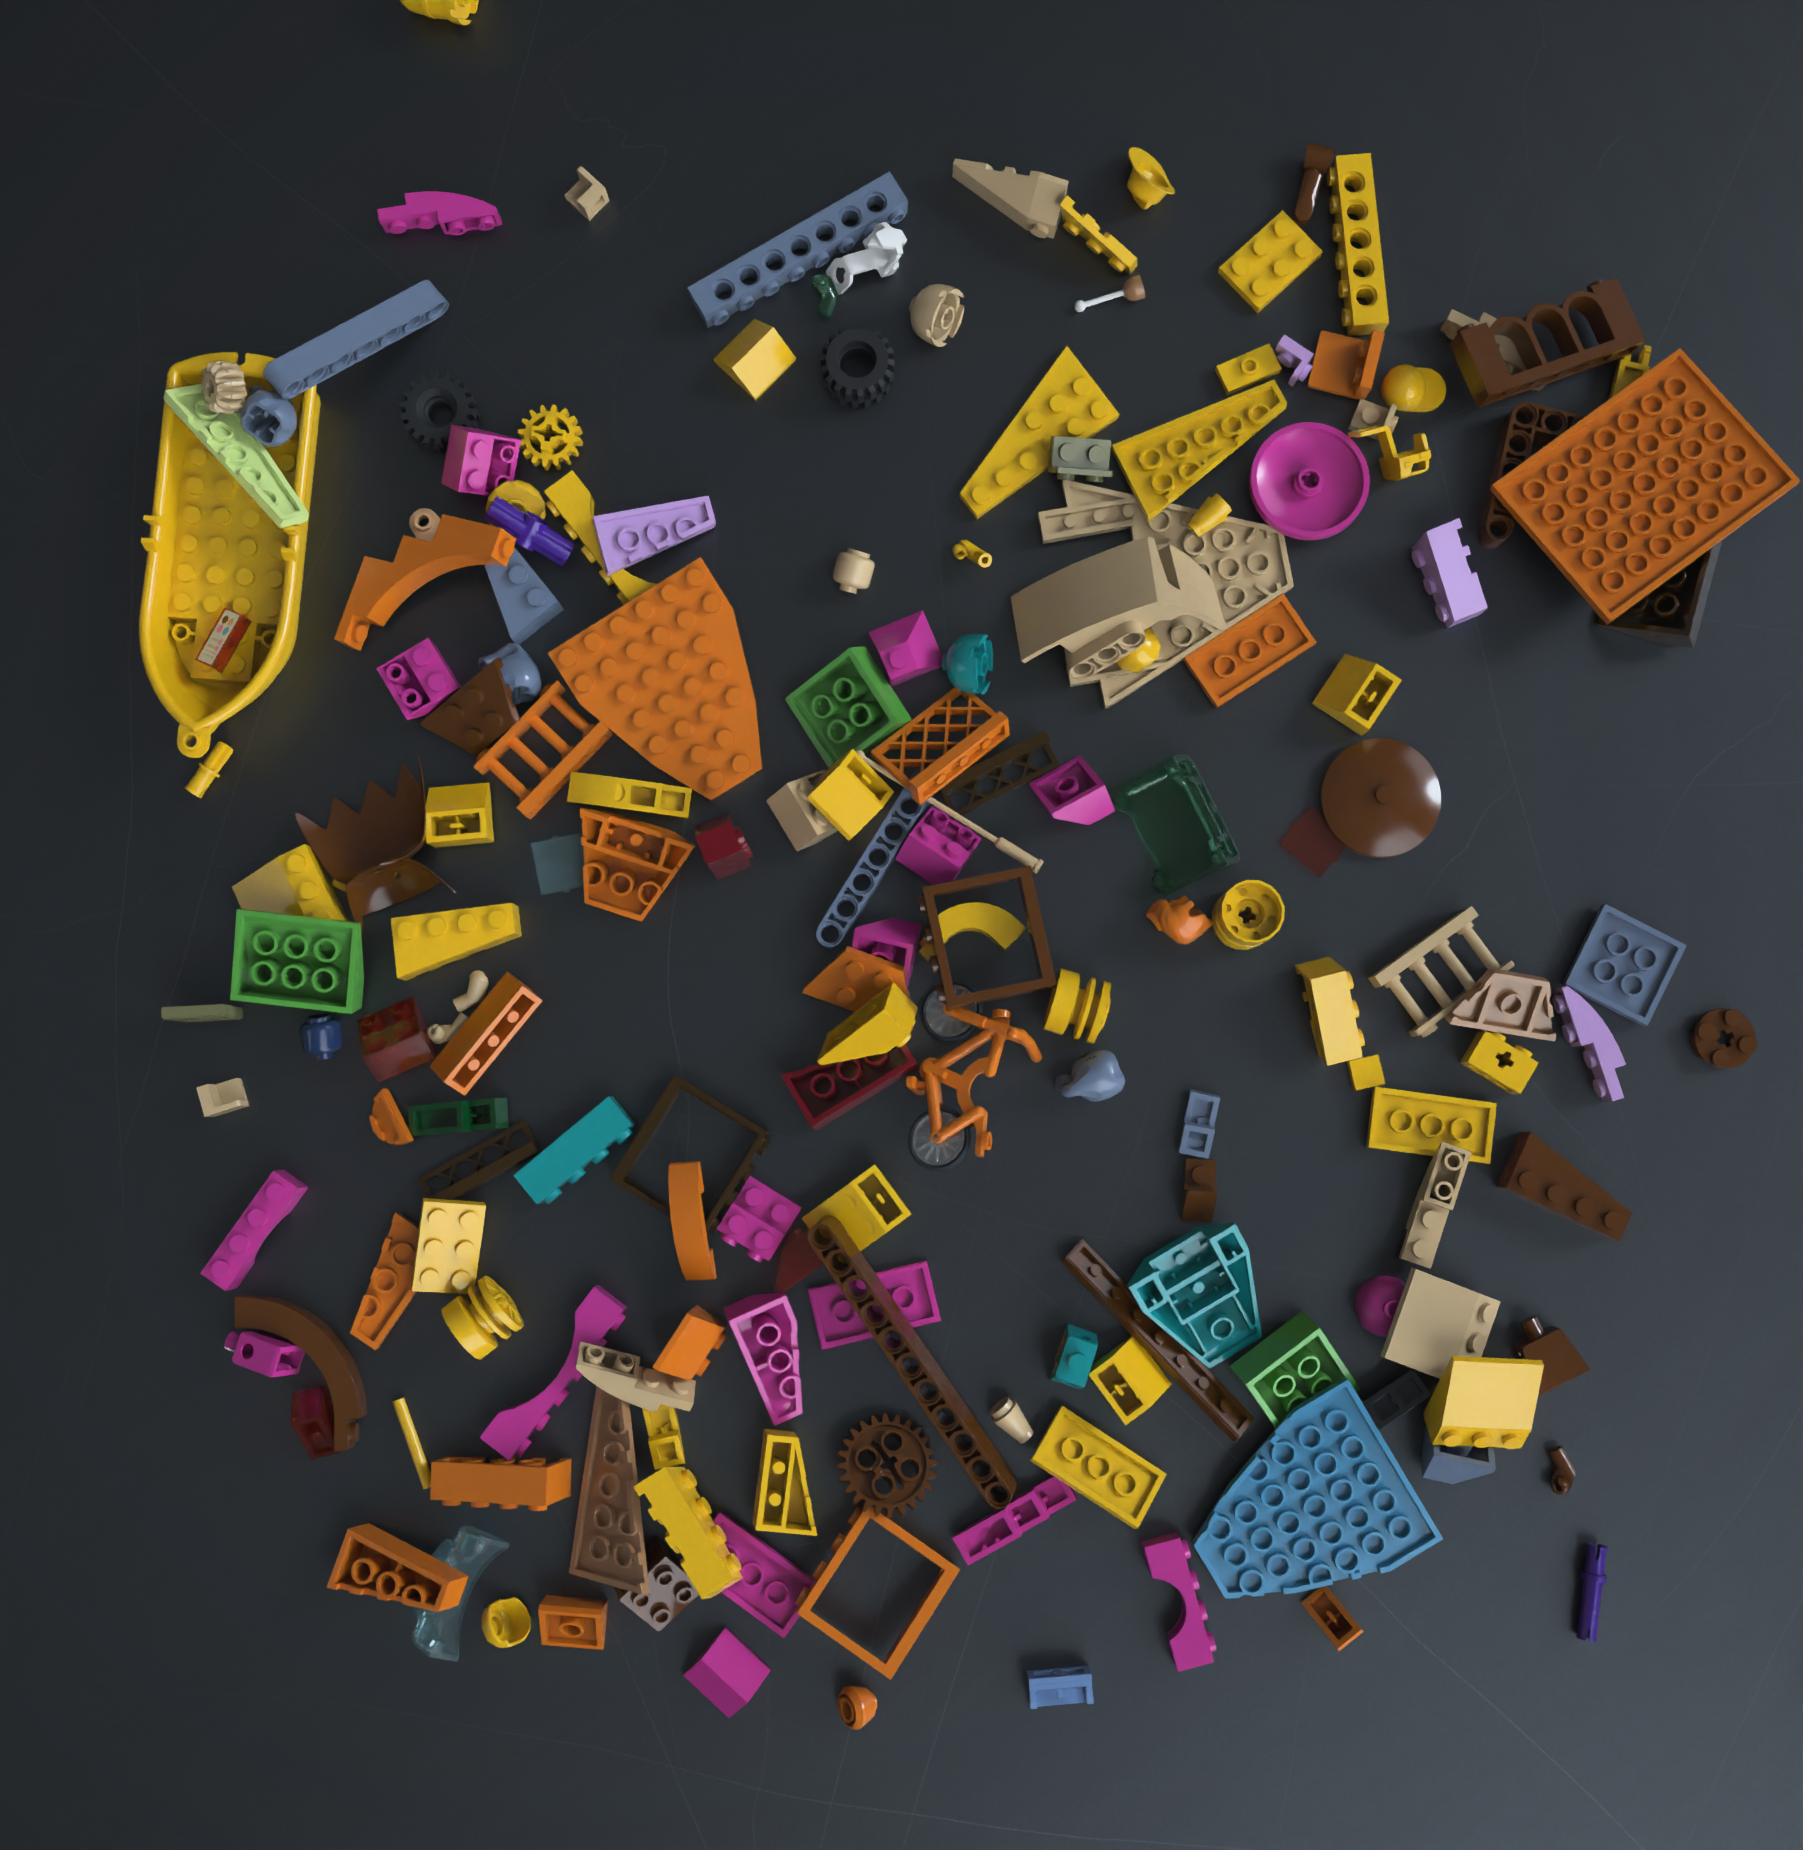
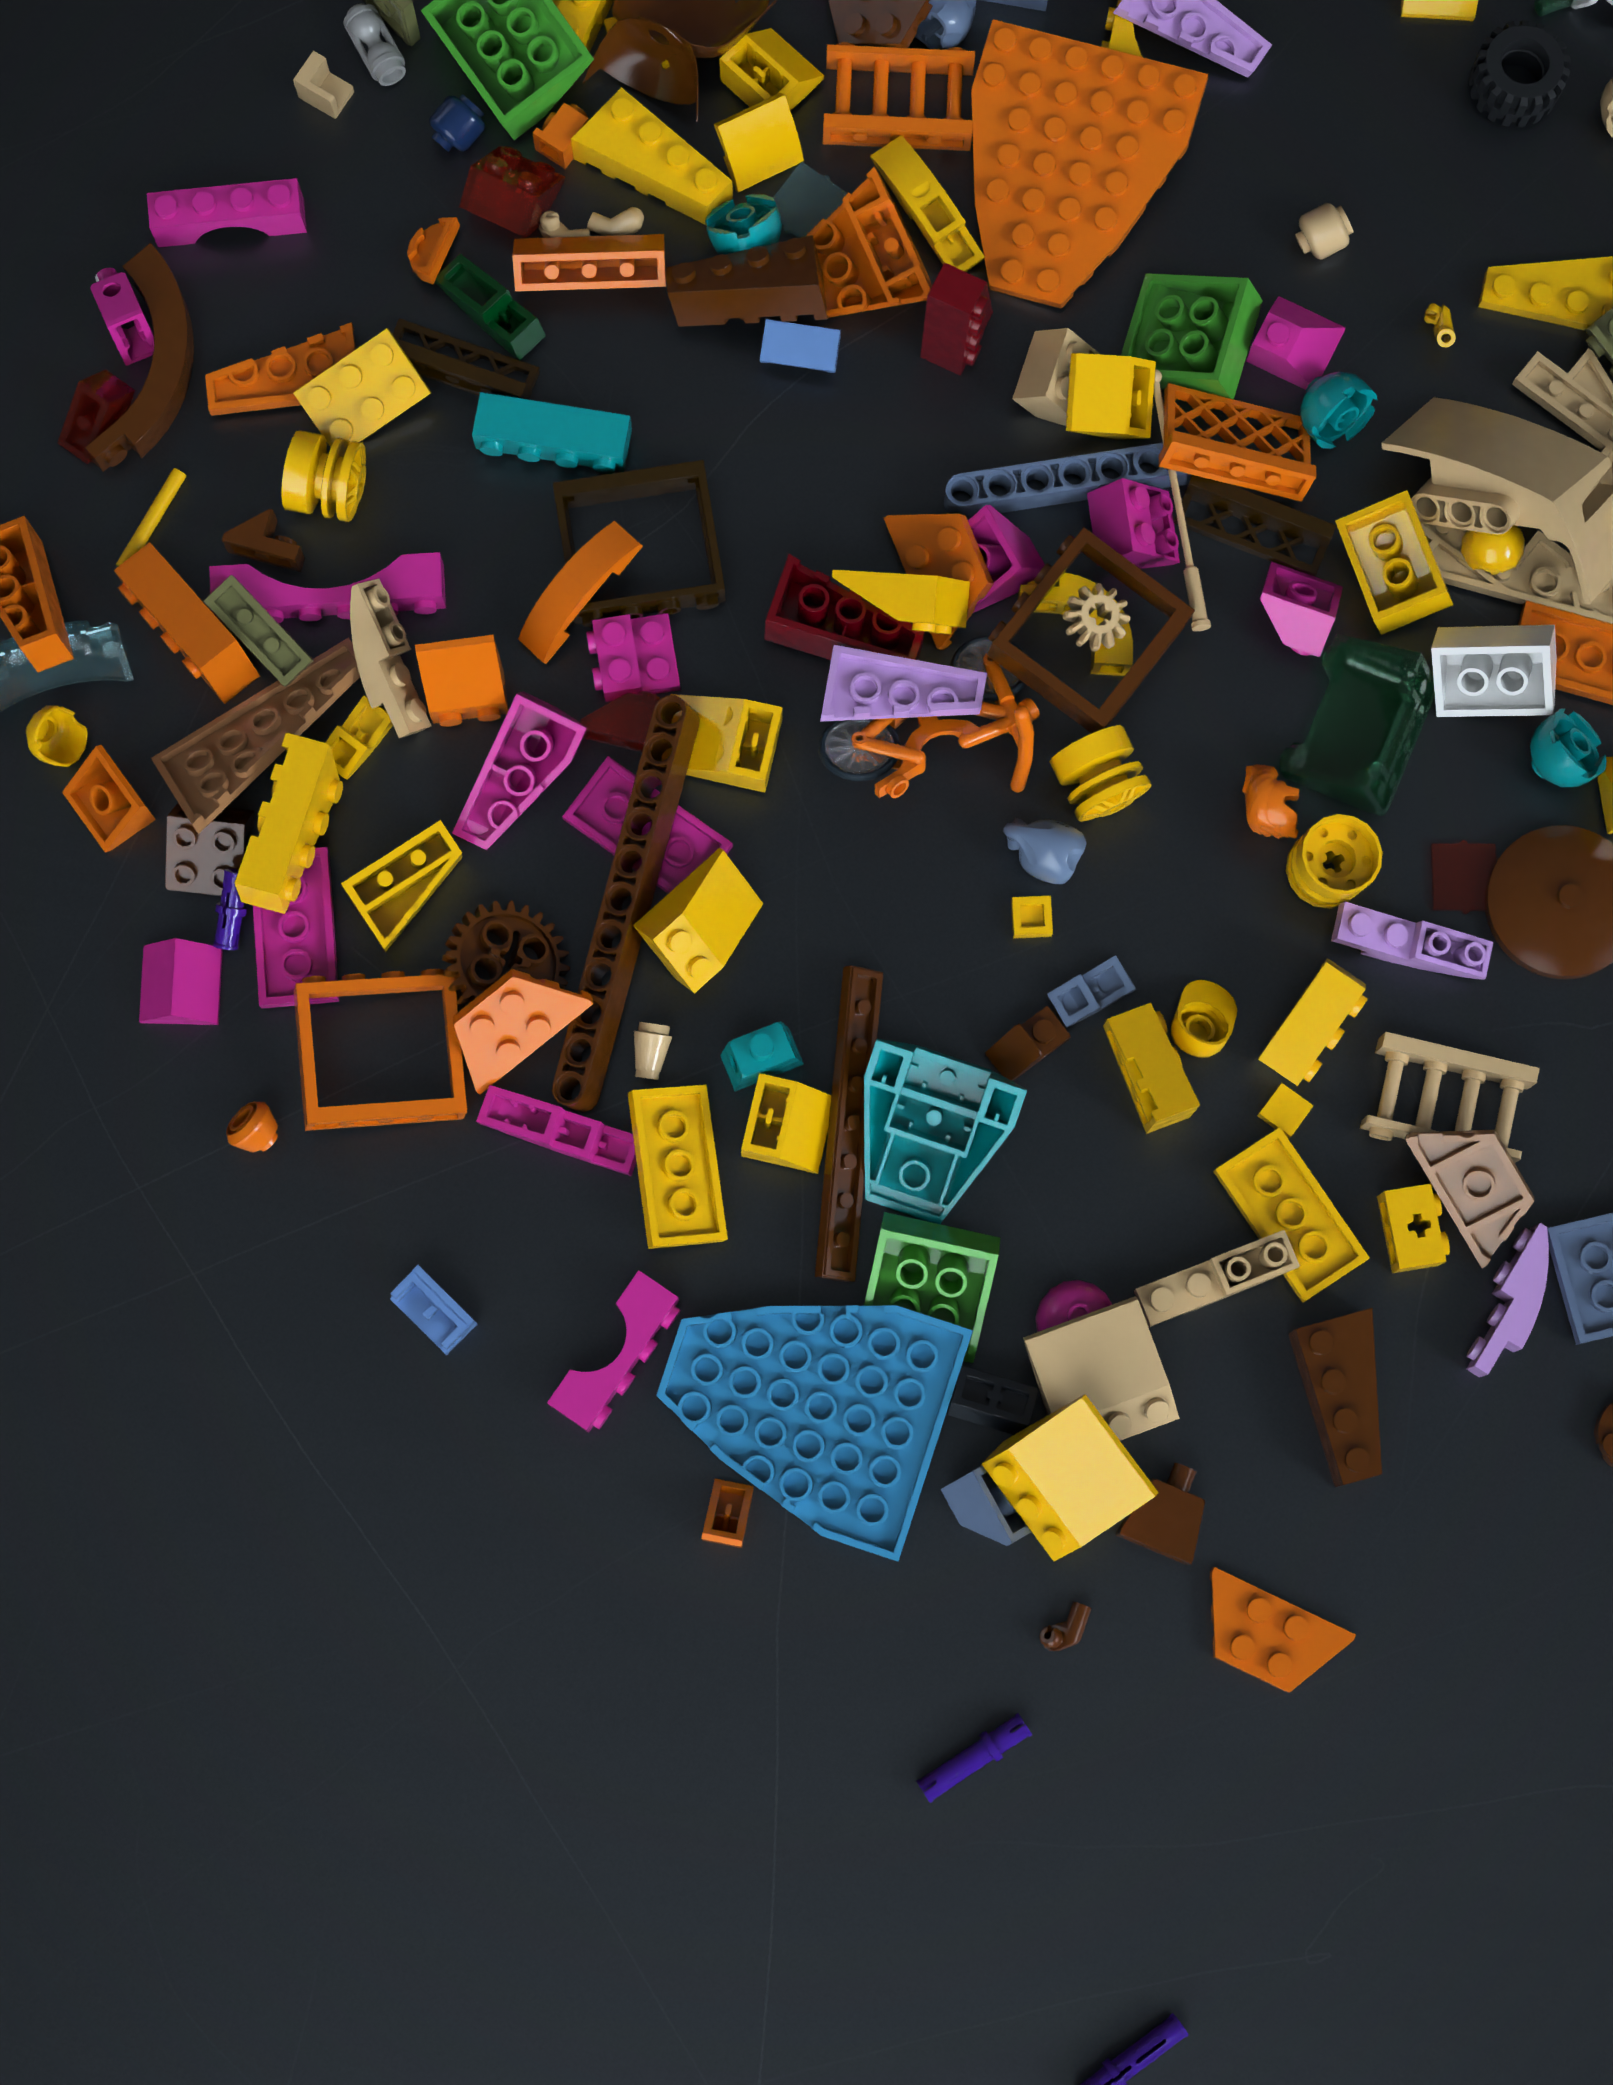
camera: 45 degrees right, 5 degrees down
none -> olive plate [204,575,314,687]
none -> dark purple pin [213,868,247,950]
none -> reddish brown slope [222,509,305,573]
none -> light grey piece [343,3,406,86]
none -> orange wing [453,969,593,1095]
none -> orange brick [532,103,589,169]
none -> yellow slope [633,848,763,994]
none -> reddish brown wedge [665,235,828,327]
none -> teal cylinder [705,194,782,255]
none -> yellow slope [714,93,804,192]
none -> medium blue hinge [760,319,841,373]
none -> lavender wing [820,645,987,722]
none -> yellow tile [1011,896,1053,938]
none -> tan gear [1063,583,1130,651]
none -> yellow wedge [1103,1003,1200,1134]
none -> yellow cap [1171,980,1237,1058]
none -> orange wing [1210,1567,1356,1693]
none -> lavender slope [1331,902,1493,980]
none -> yellow slope [1335,490,1454,635]
none -> white slope [1431,625,1557,717]
none -> teal cylinder [1530,708,1607,787]

